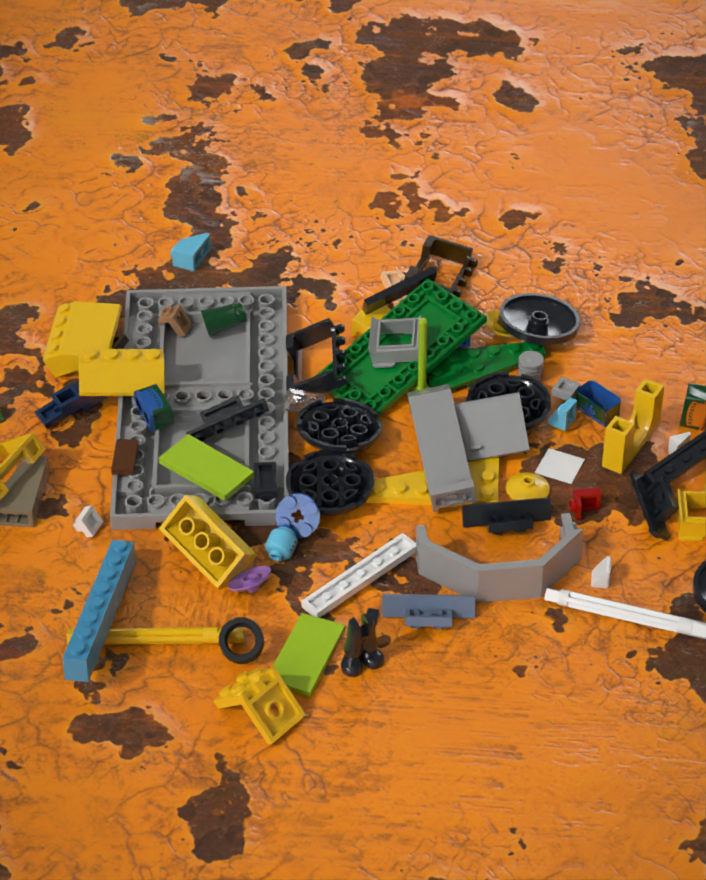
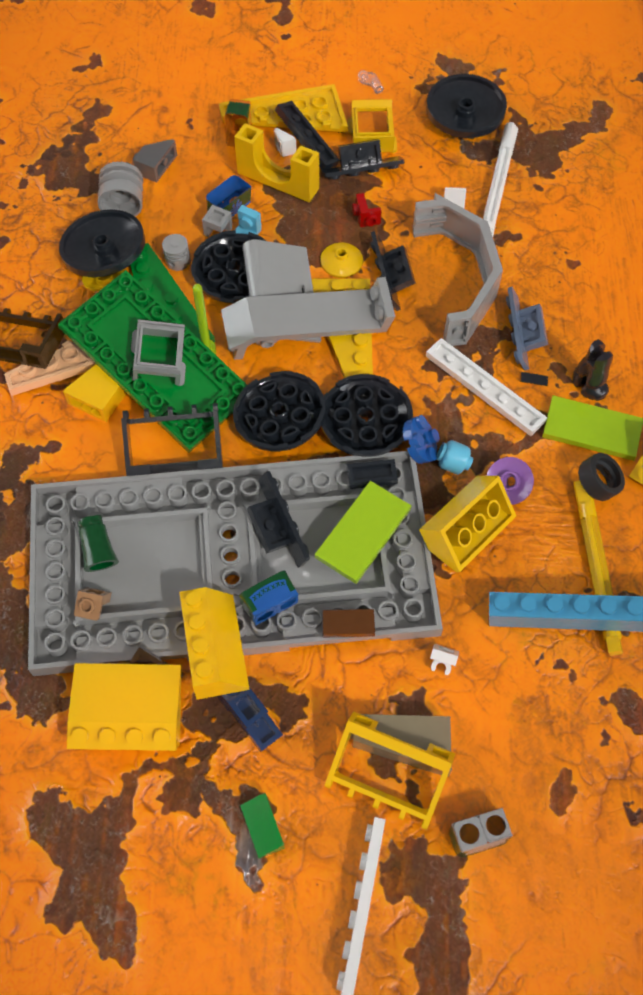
camera: 95 degrees left, 20 degrees up
clear plate [280,388,326,413] -> none
black tile [362,266,437,315] -> none
white sticker [535,448,585,484] -> none
none -> light grey wheel [97,162,143,217]
none -> dark grey slope [133,139,177,183]

